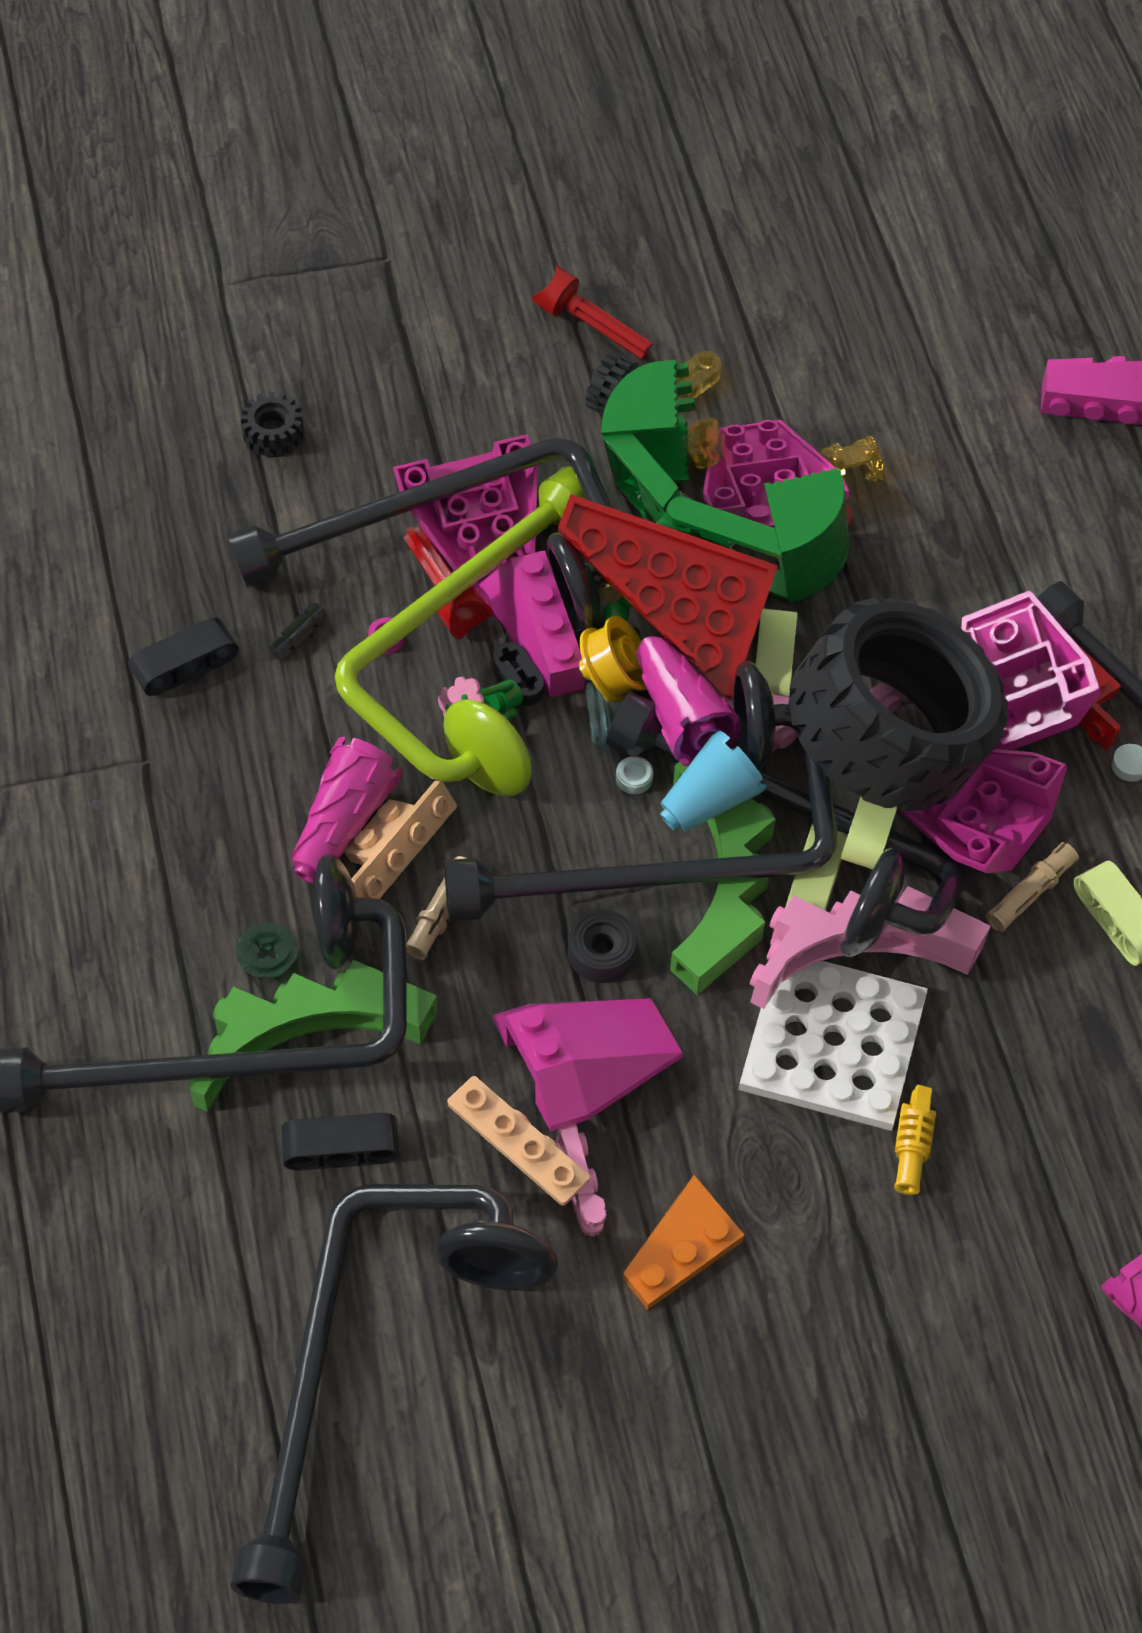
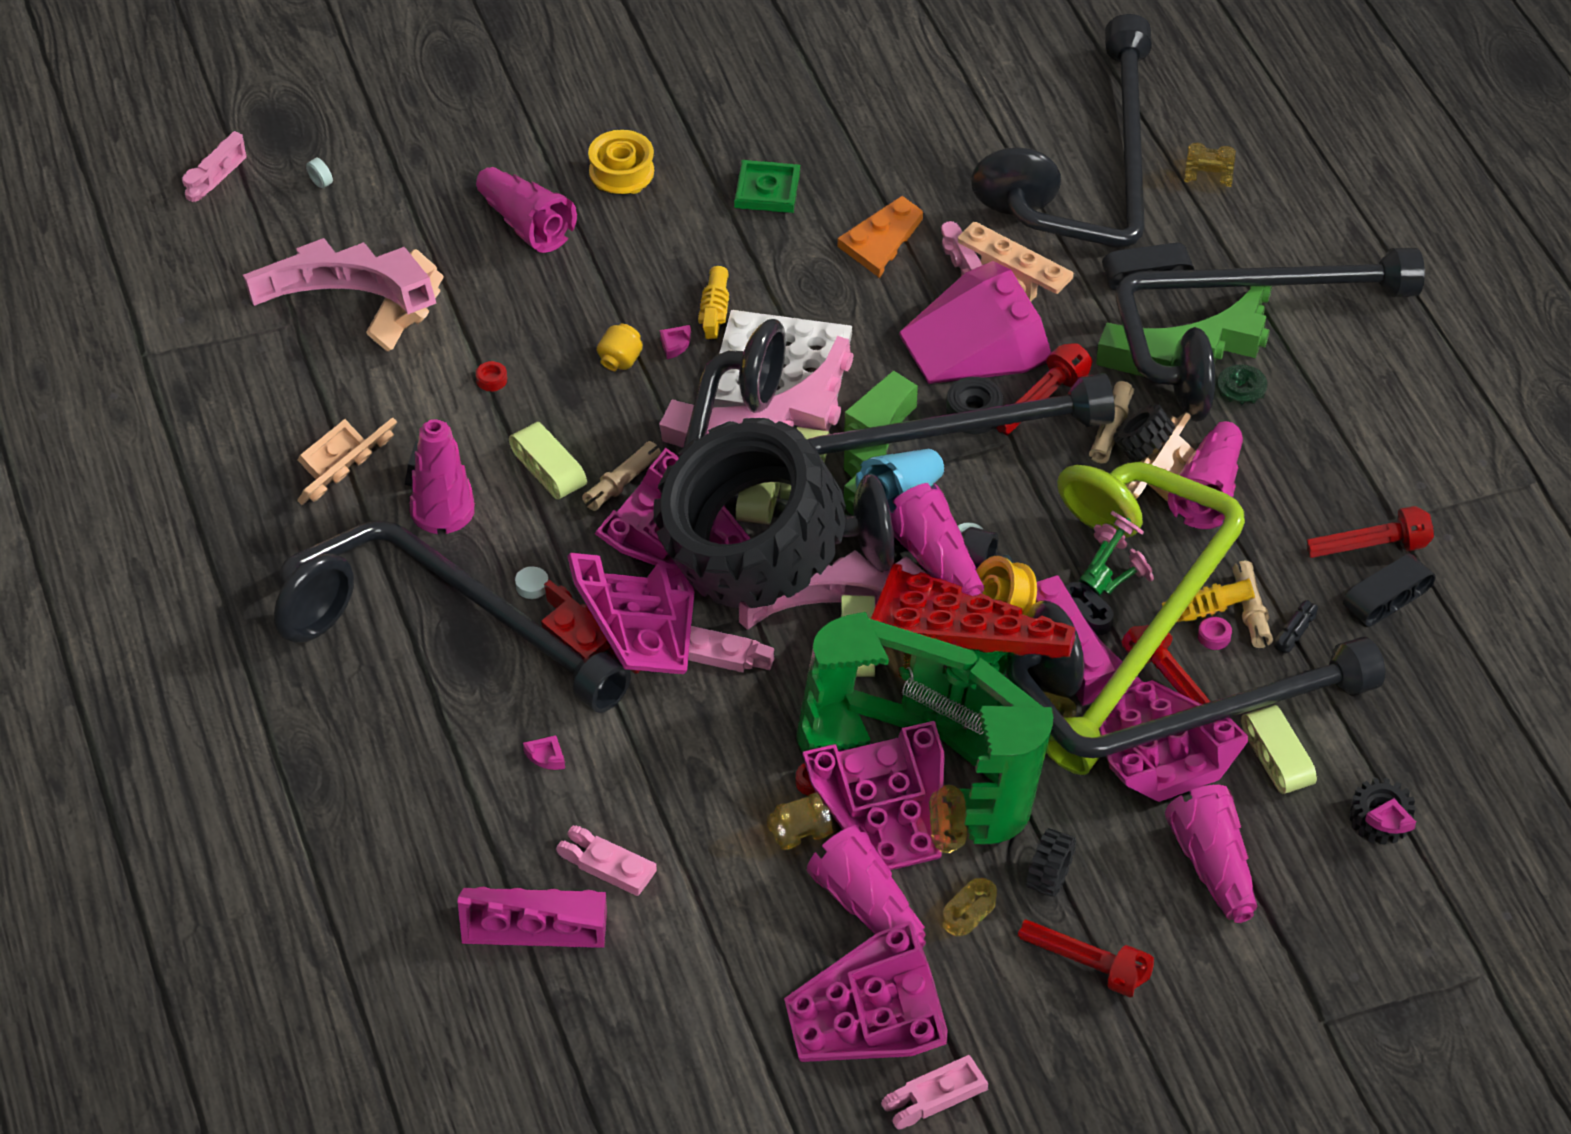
camera: 175 degrees right, 10 degrees down
none -> dark pink tile [523,735,565,770]
none -> bright pink hinge [556,825,657,896]
none -> yellow wheel [588,130,654,194]
none -> yellow head [597,324,643,371]
none -> dark pink tile [660,325,691,359]
none -> green plate [734,160,800,213]
none -> dark pink wedge [784,921,948,1062]
none -> dark pink cone [807,825,926,948]
none -> bright pink hinge [881,1055,988,1130]
none -> red piece [996,343,1092,436]
none -> black tyre [1113,404,1175,461]
none -> yellow hinge [1162,578,1256,622]
none -> dark pink cone [1165,785,1257,923]
none -> clear yellow piece [1184,143,1236,187]
none -> tan pin [1232,561,1273,648]
none -> yellowish green beam [1241,705,1317,794]
none -> red piece [1306,506,1434,558]
none -> dark pink tile [1365,798,1416,834]

